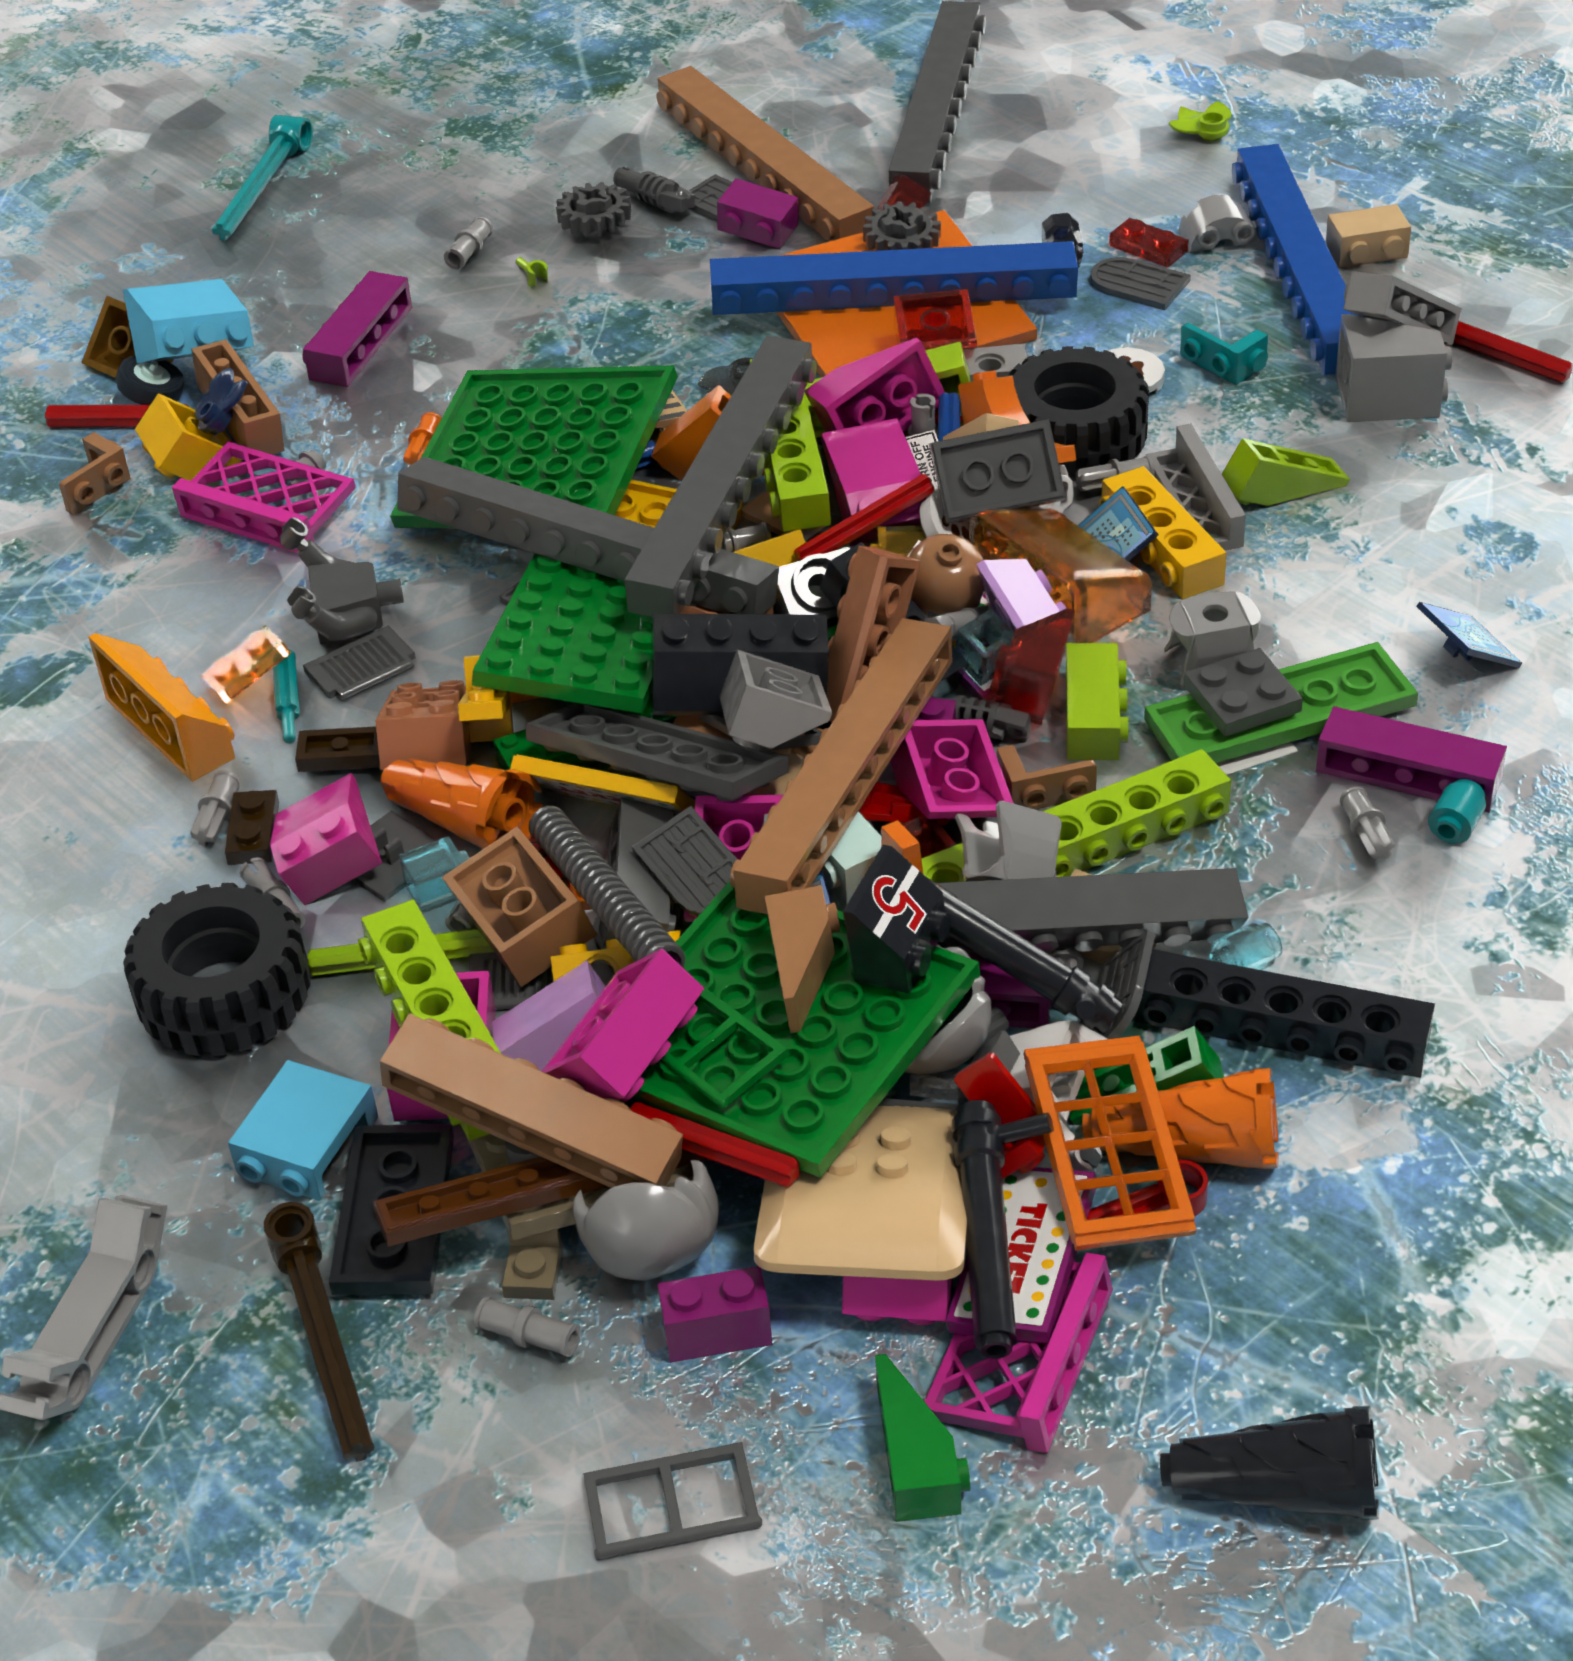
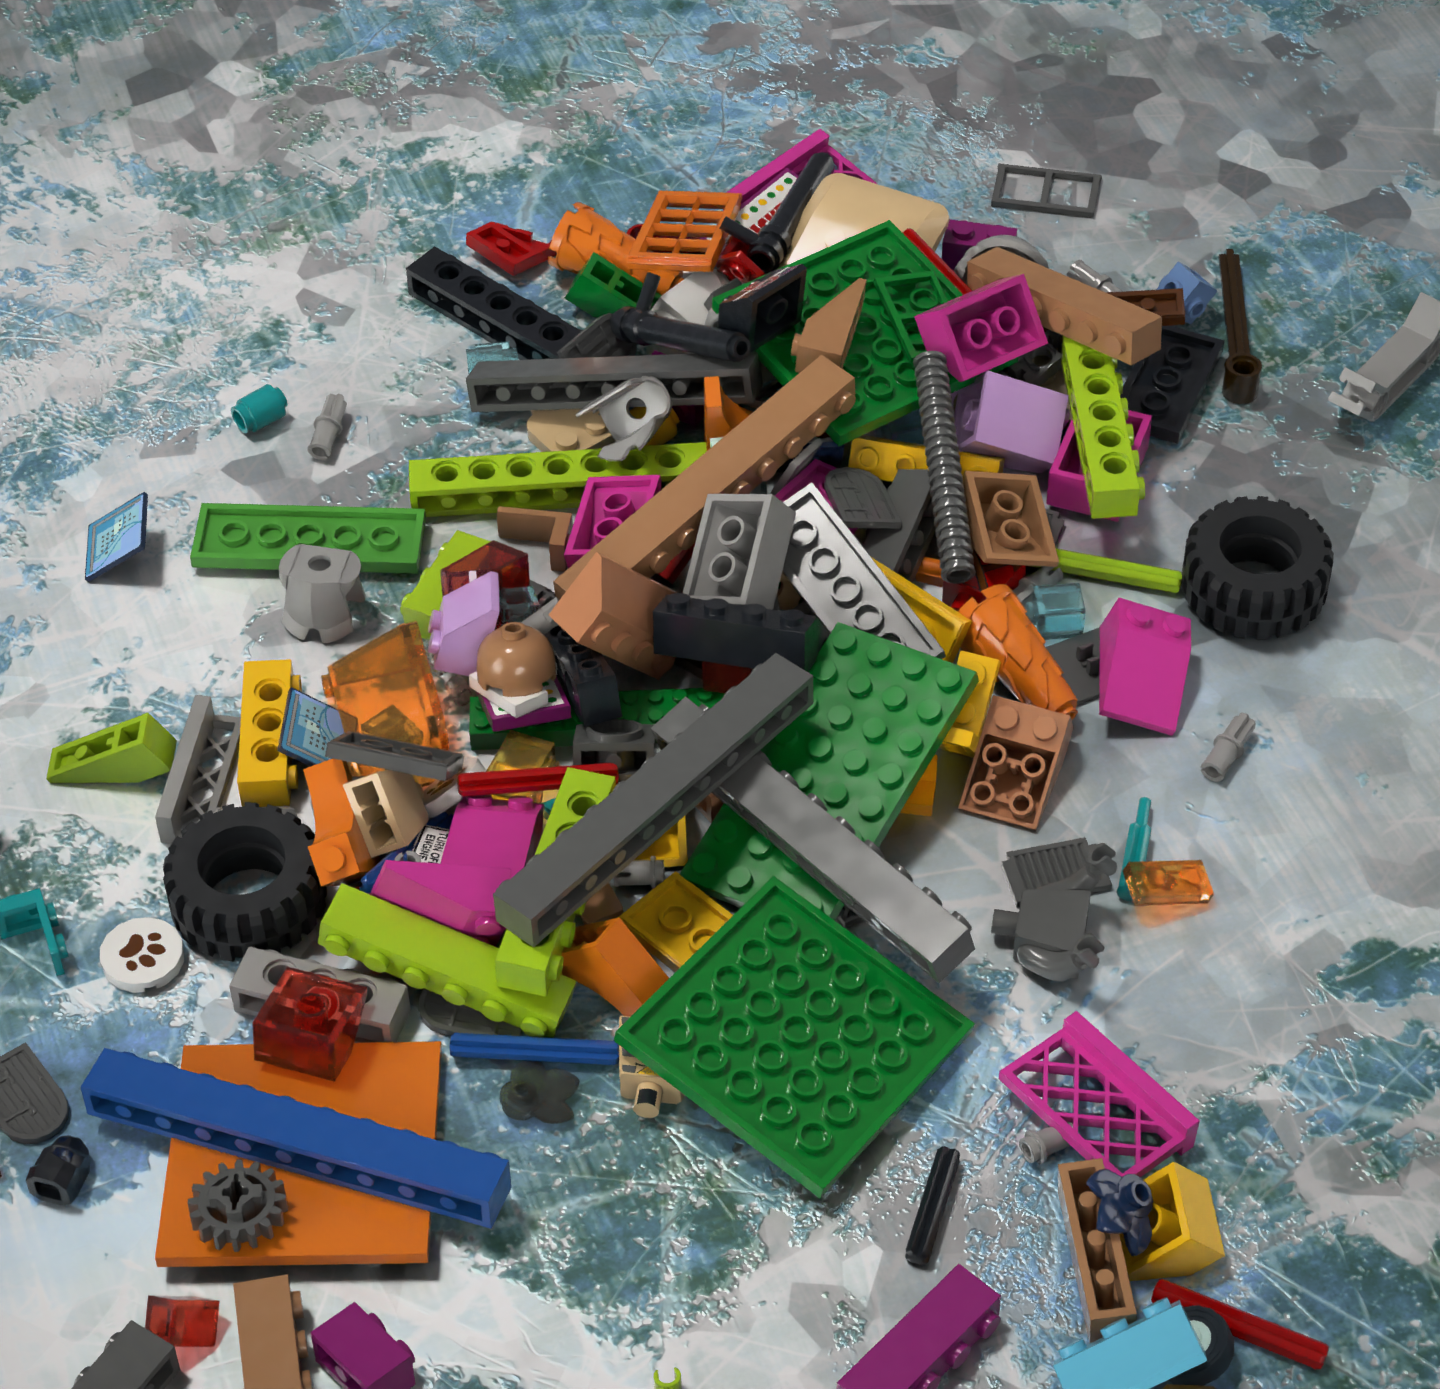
camera: 160 degrees left, 5 degrees up
medium nougat bracket [59,432,131,515] -> none
light orange slope [88,633,235,782] -> none
dark brown plate [225,790,279,865] -> none
medium azure panel [228,1060,378,1200] -> none
light grey pin [239,857,306,930] -> none
dark brown plate [295,726,380,772] -> none
orange axle [403,412,442,465] -> none
green slope [875,1354,971,1522] -> none
black cone [1160,1405,1379,1520] -> none
dark grey plate [1183,648,1303,737] -> none
magenta brick [1316,706,1507,813] -> none
none -> red wing [466,221,557,276]
none -> black axle [905,1146,960,1265]
none -> medium blue brick [1156,261,1217,324]

